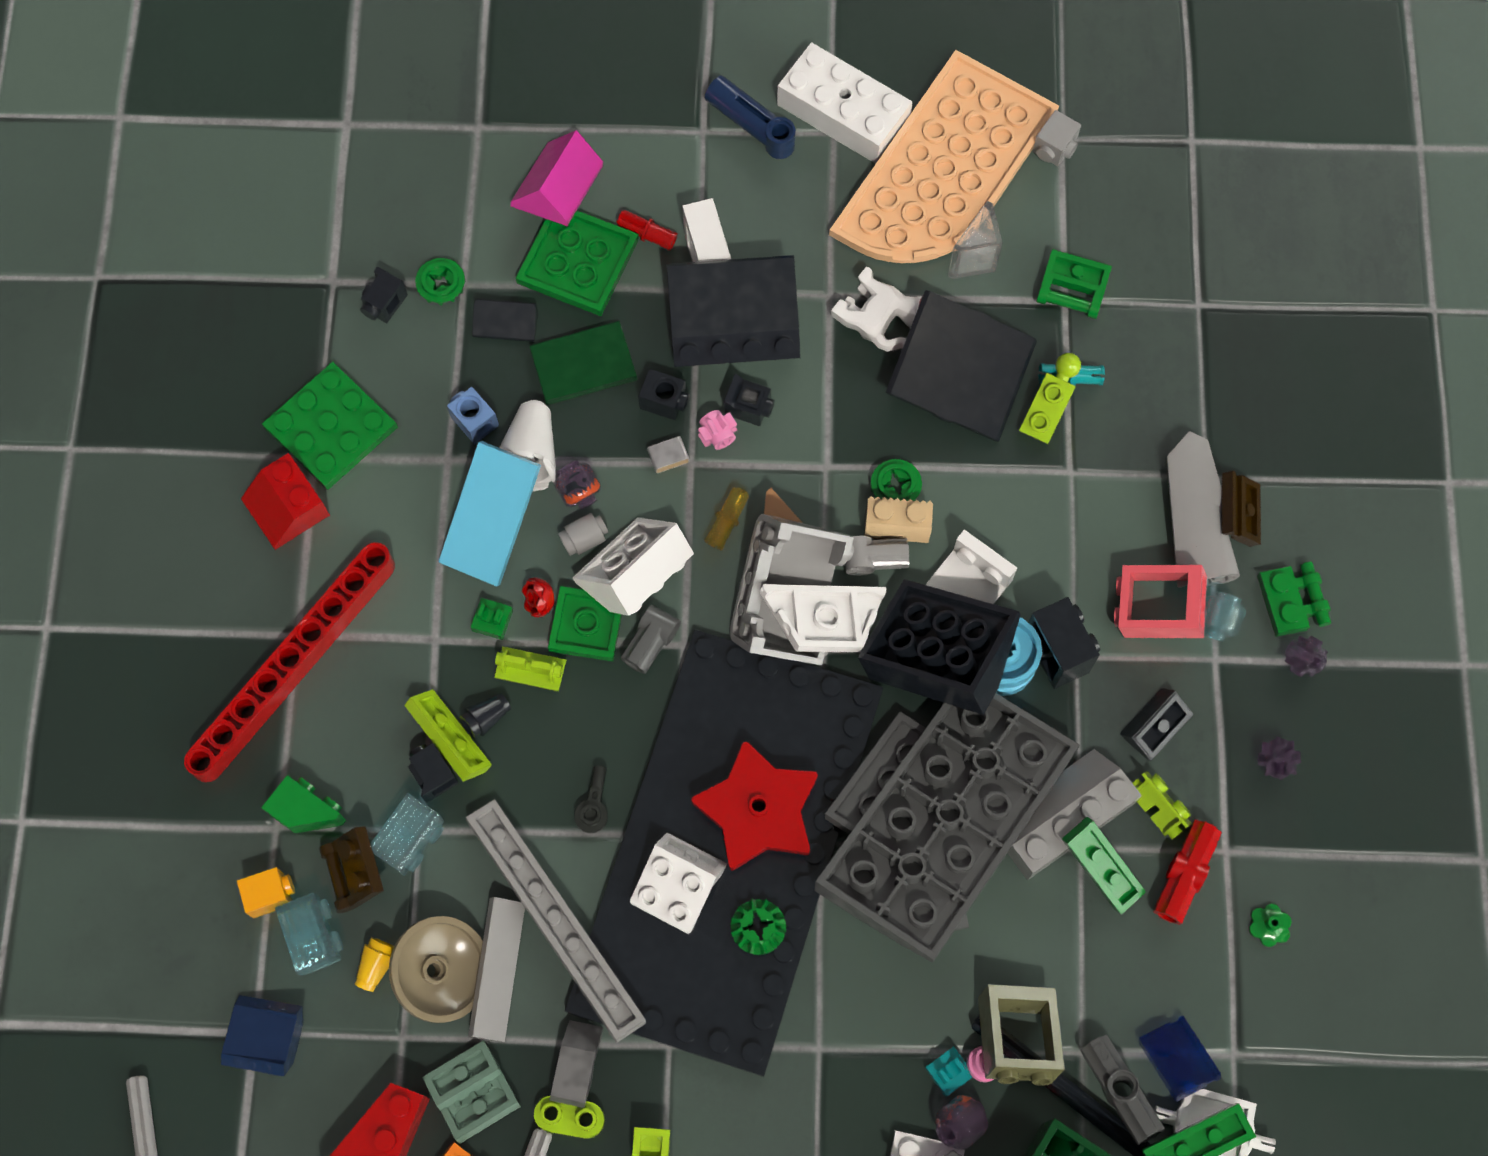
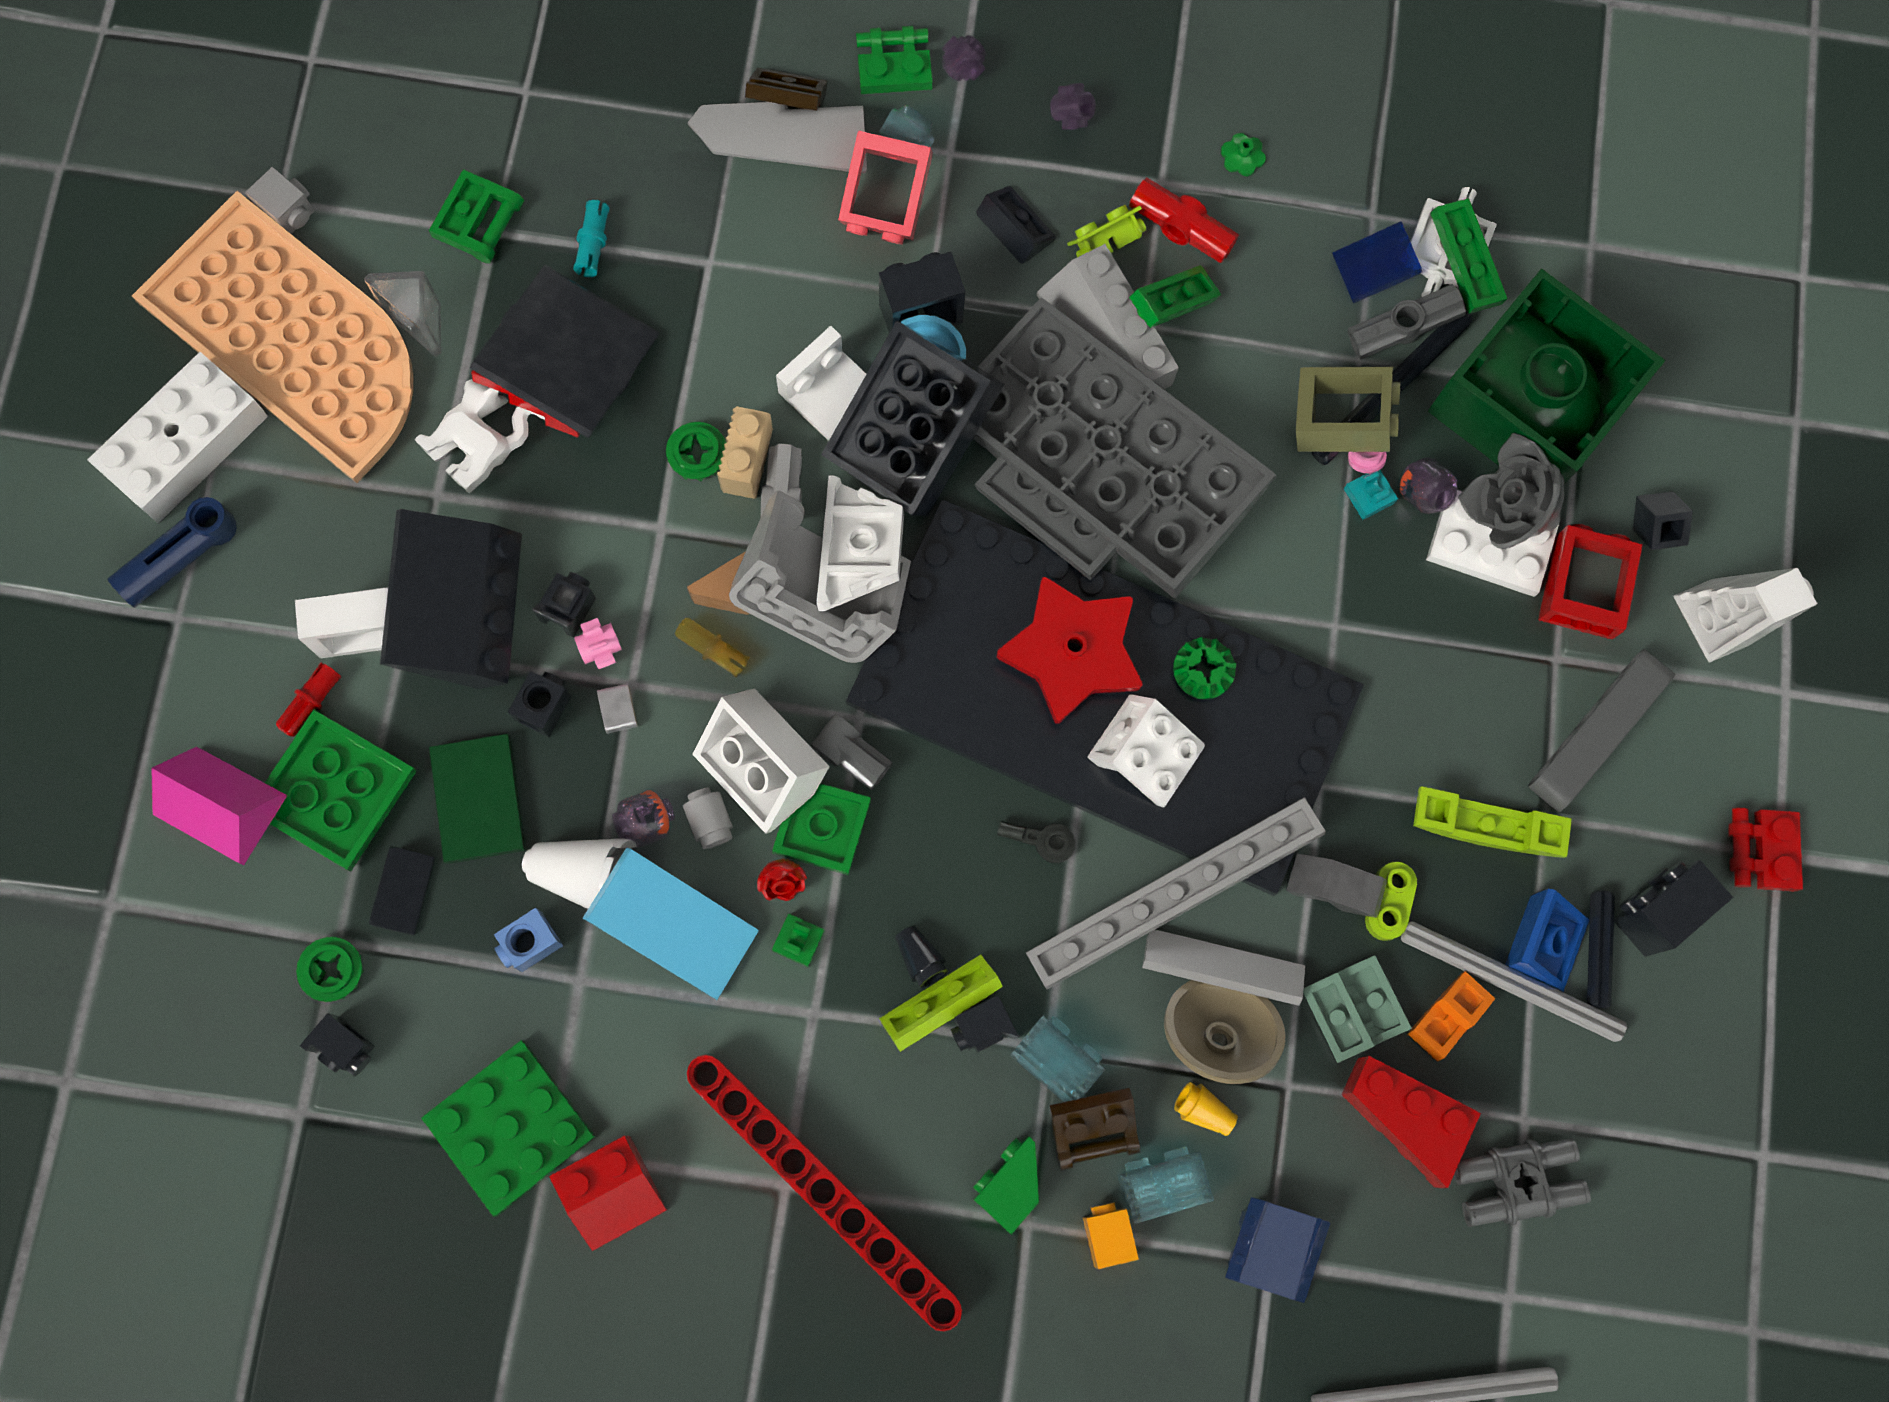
camera: 90 degrees left, 5 degrees up
lime hinge [494,646,567,692] -> none
lime plate [1019,353,1081,444] -> none

